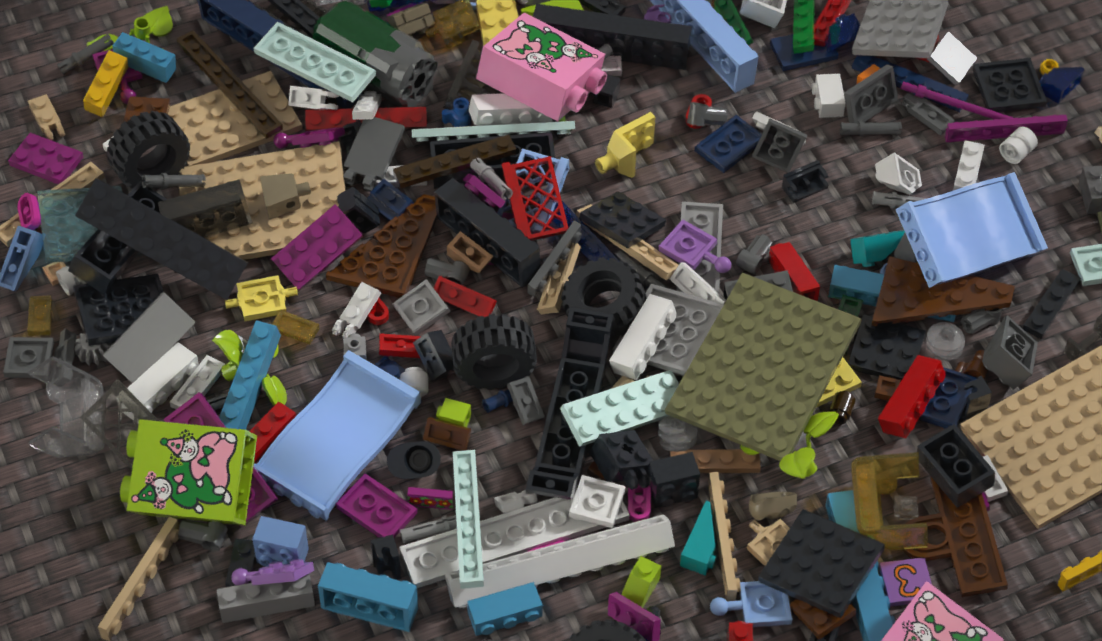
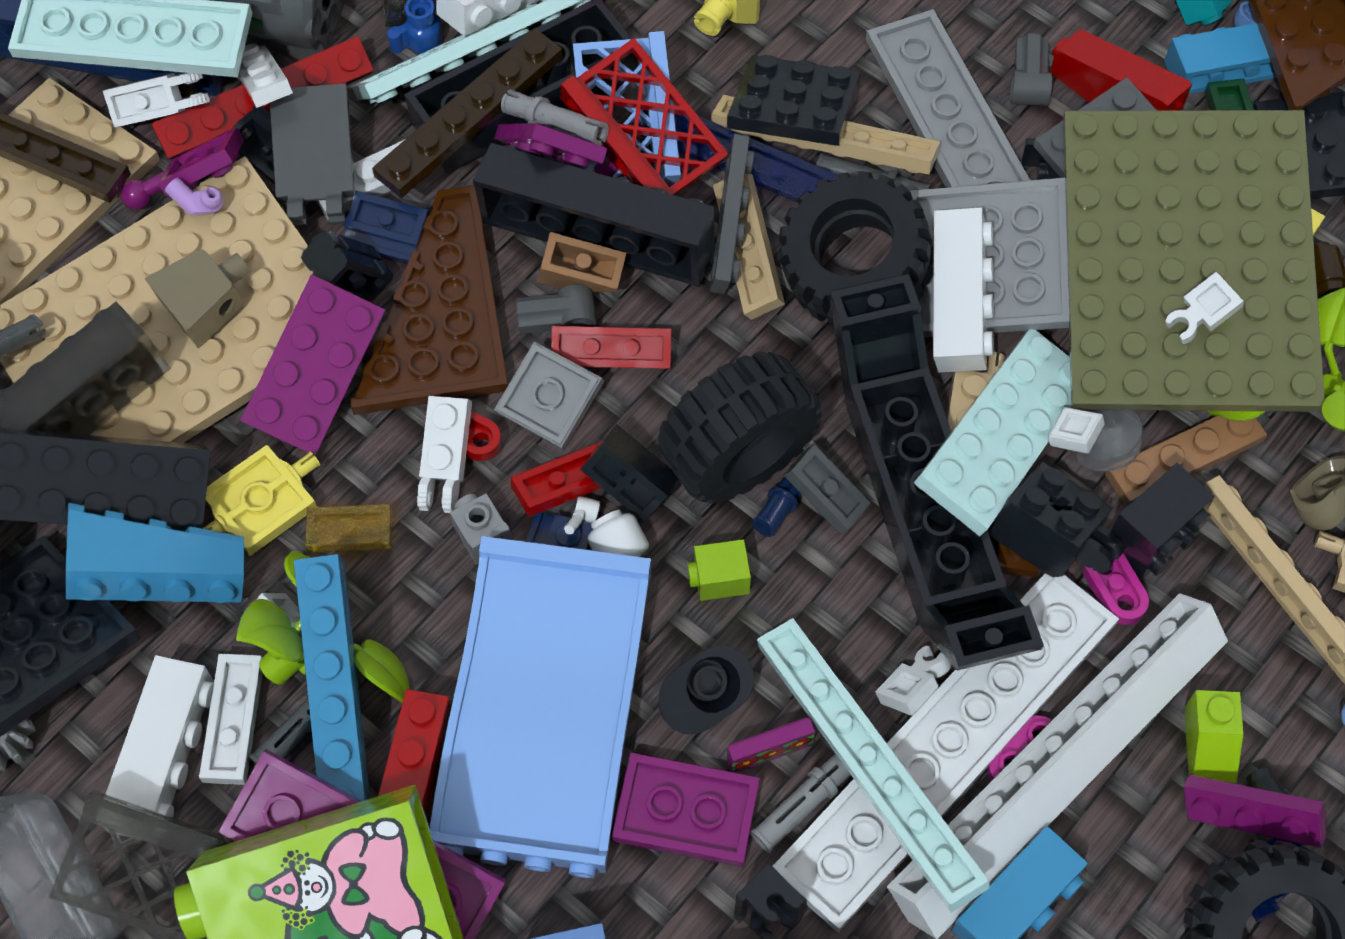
camera: 25 degrees left, 10 degrees up
light grey tile [103,292,196,383] -> none
reddish brown plate [423,417,471,451] -> none
white plate [569,475,625,528] -> none
medium lavender plate [659,220,731,273] -> none
white plate [670,262,726,304] -> none
teal slope [680,501,717,576] -> none
none -> dark azure wedge [66,503,244,603]
none -> lavender arm [164,178,223,216]
none -> white hand [564,496,600,534]
none -> white tile [1048,407,1105,454]
none -> white plate [1165,272,1244,344]

